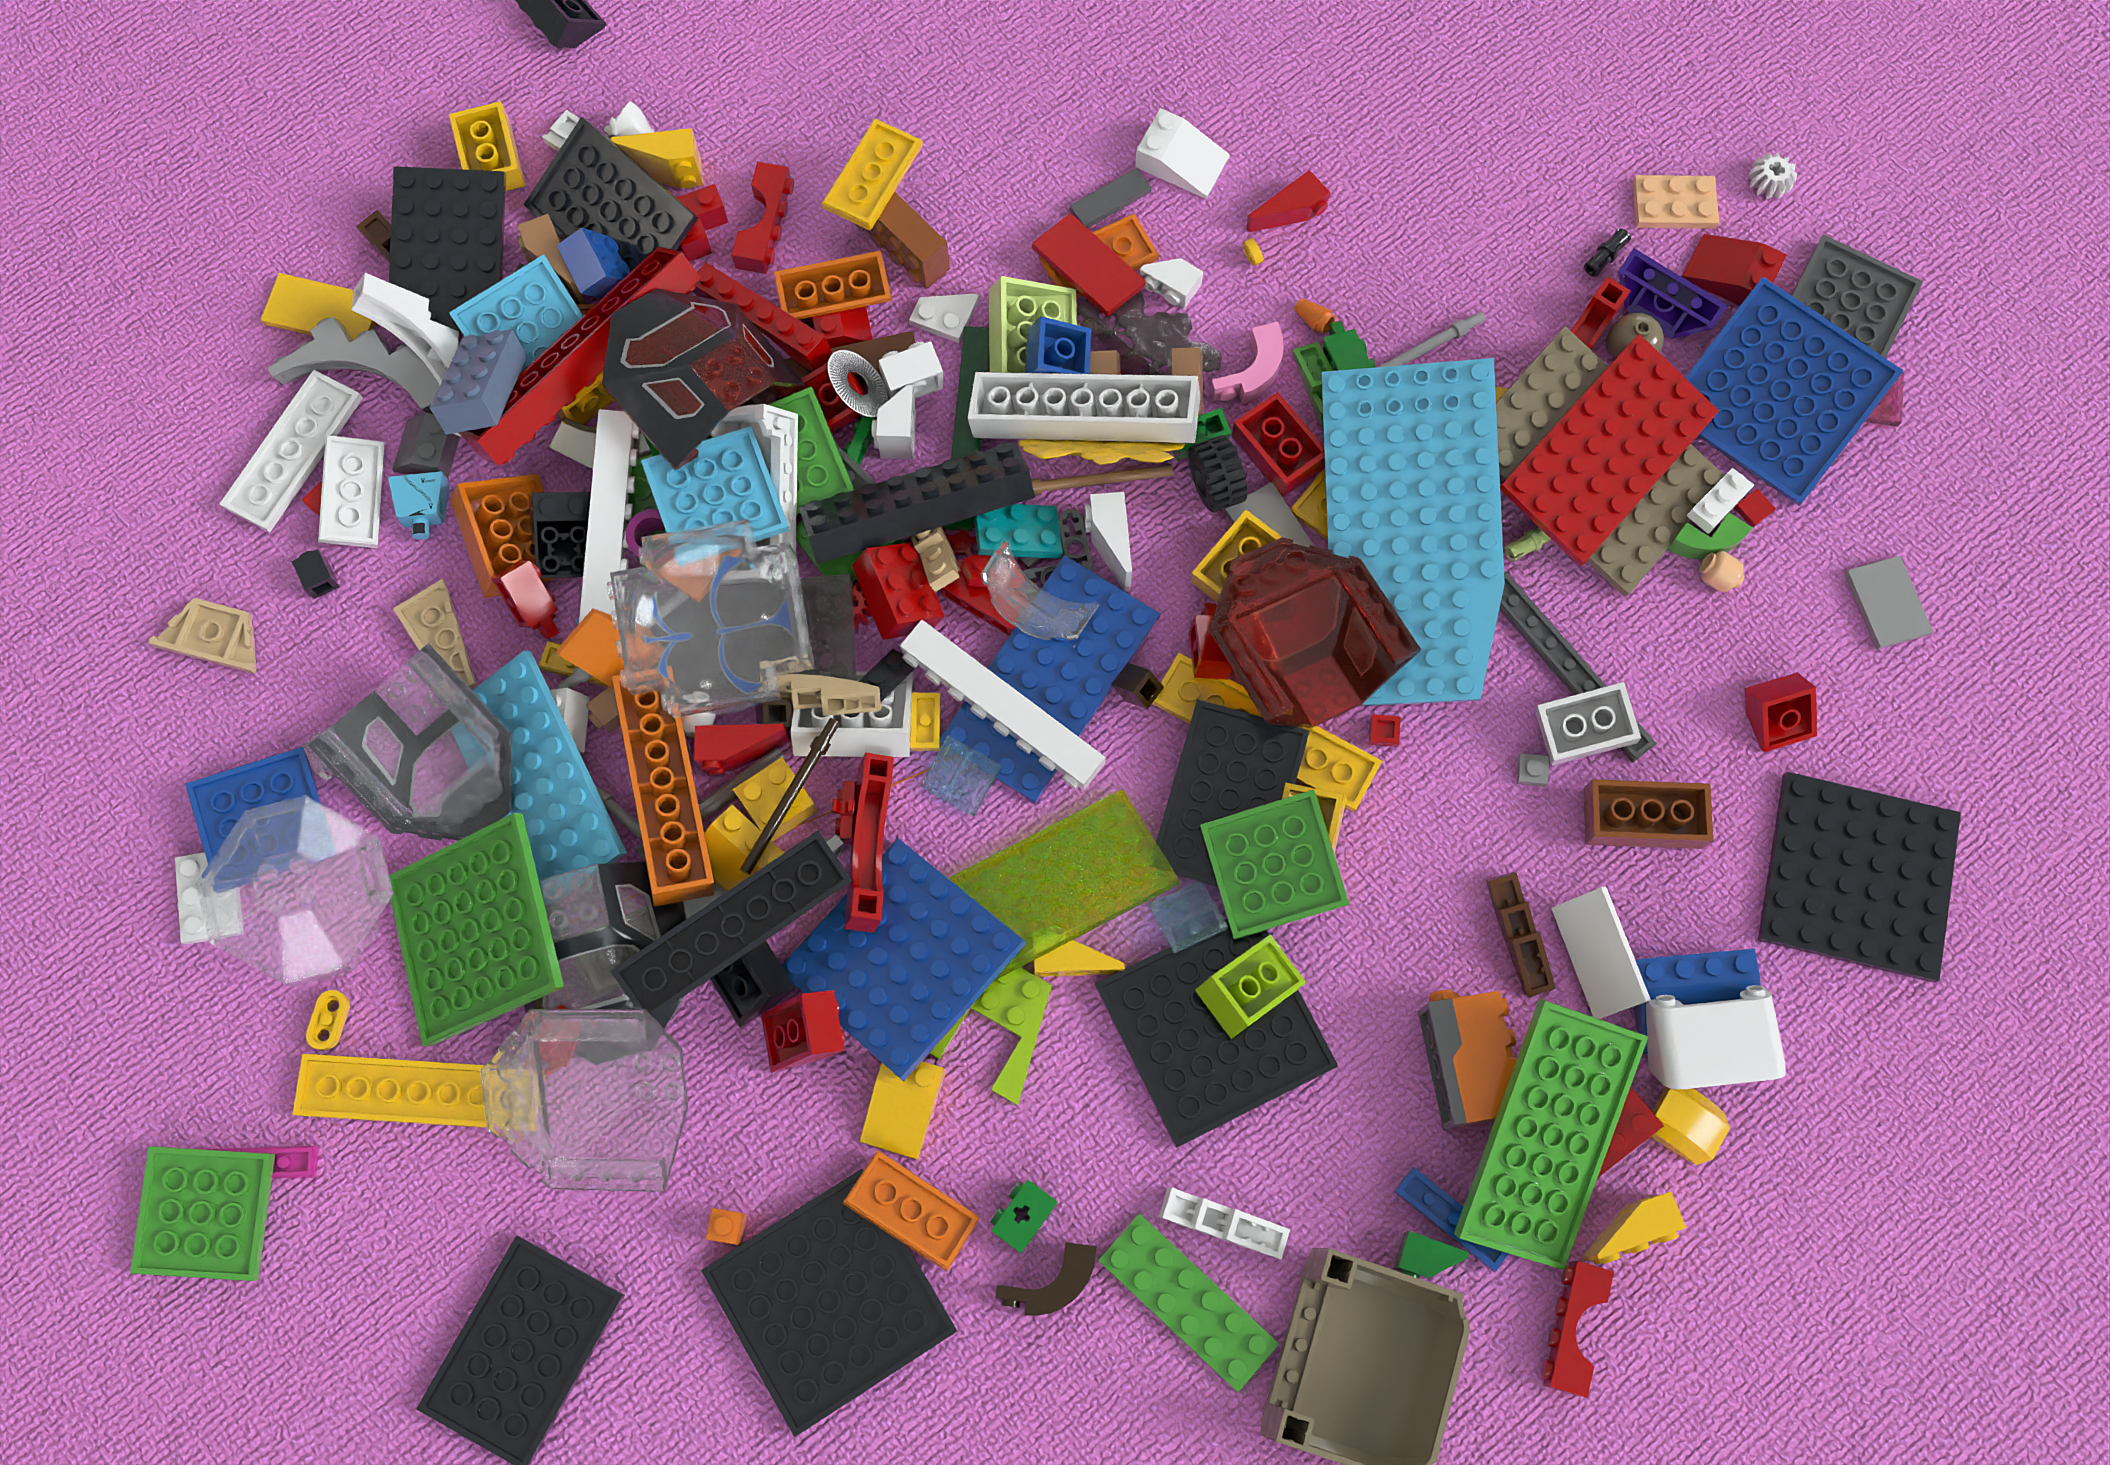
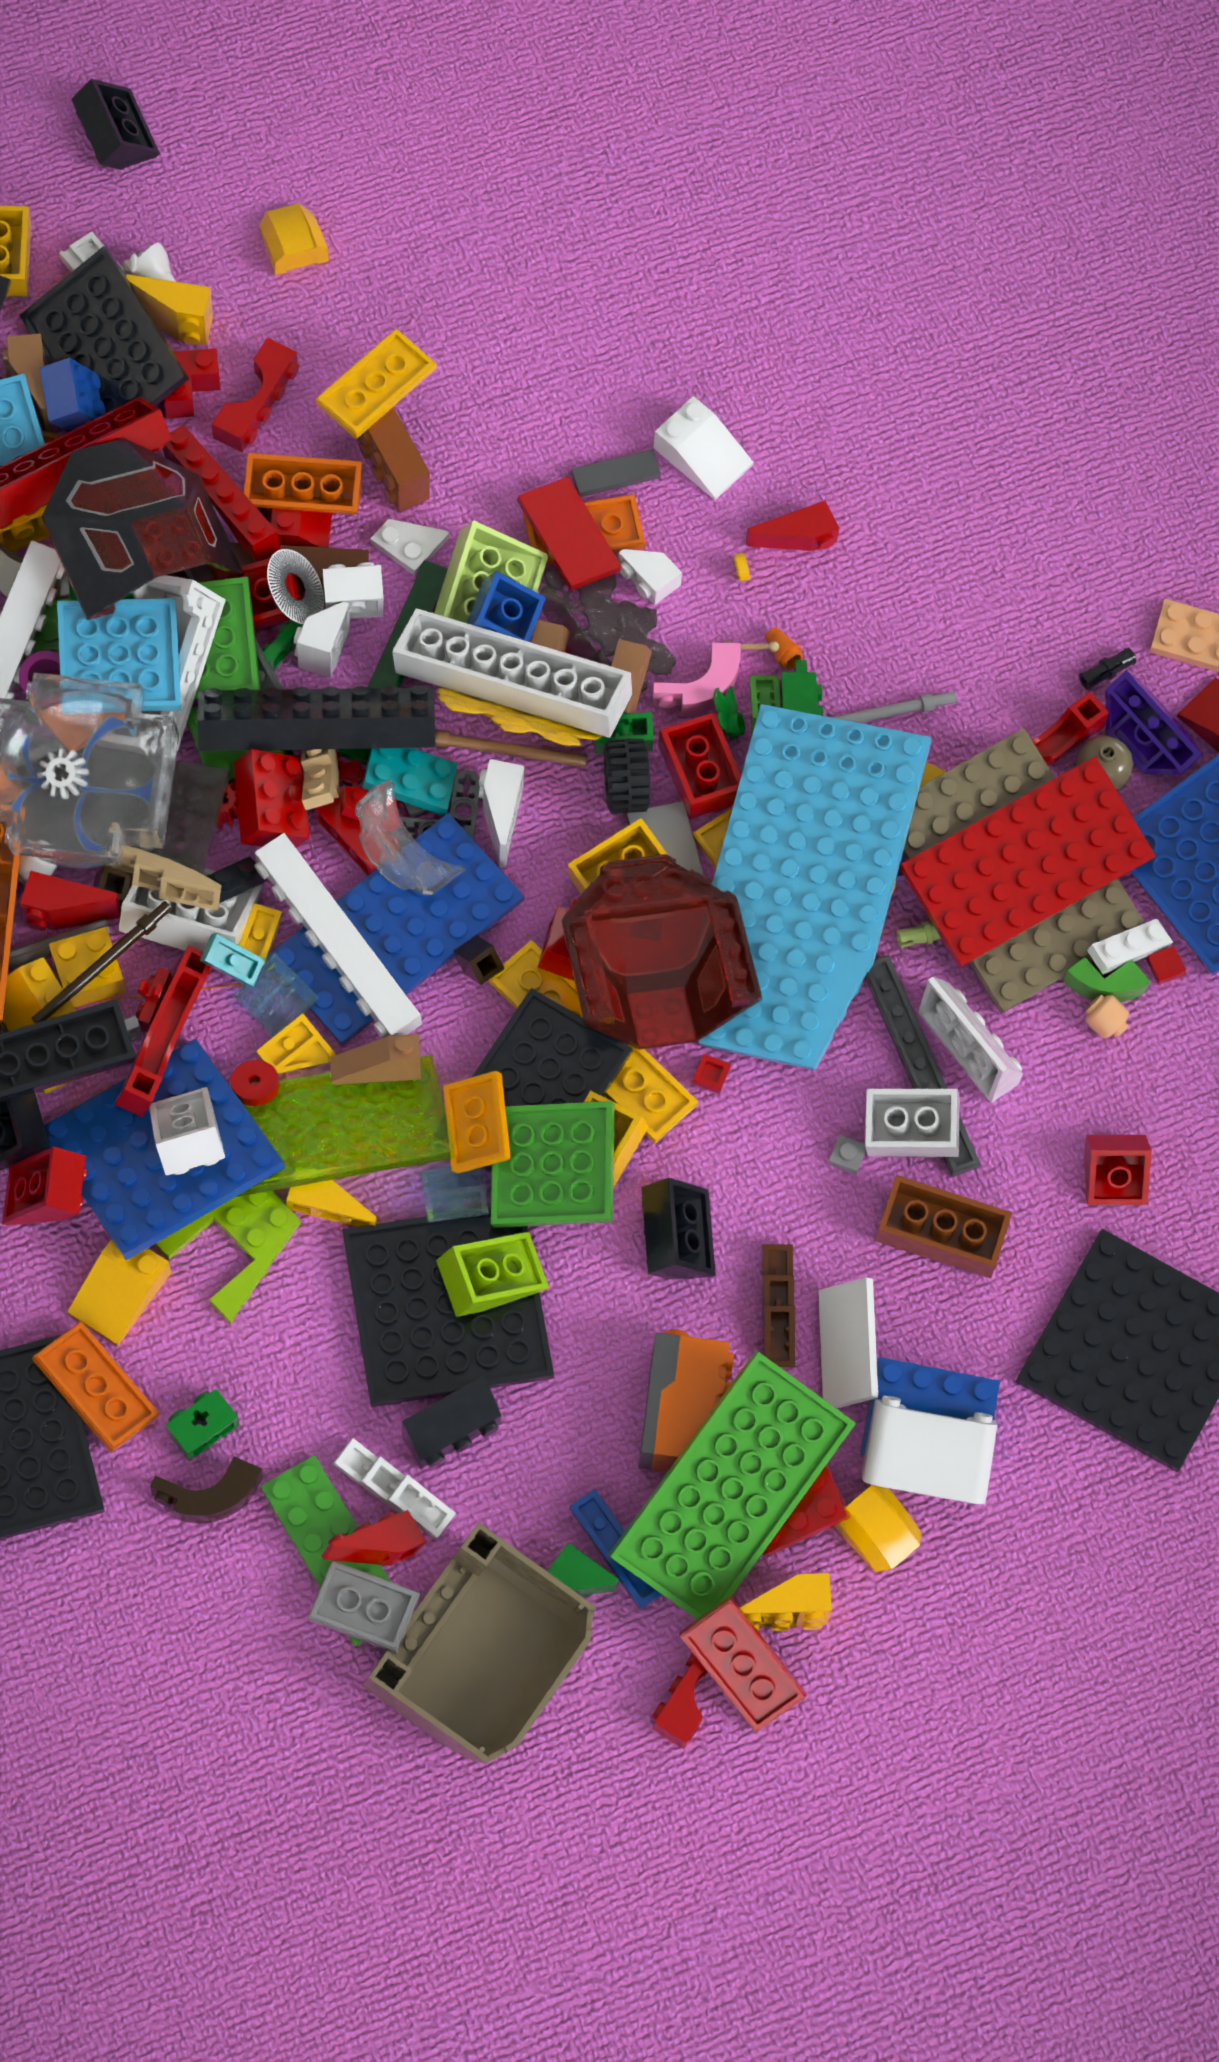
camera: 10 degrees right, 5 degrees down
none -> white gear [37,748,89,799]
none -> white slope [149,1087,225,1176]
none -> plate [200,933,265,987]
none -> red piece [230,1060,280,1106]
none -> yellow wing [255,1013,336,1074]
none -> yellow slope [258,203,329,275]
none -> light grey tile [308,1560,420,1654]
none -> red slope [321,1510,427,1566]
none -> medium nougat slope [330,1034,422,1085]
none -> black slope [402,1376,502,1469]
none -> light orange plate [443,1071,511,1174]
none -> black slope [641,1178,716,1279]
none -> tile [679,1596,807,1732]
none -> green plate [713,686,745,740]
none -> tan hinge [724,641,779,652]
none -> white slope [918,977,1023,1103]

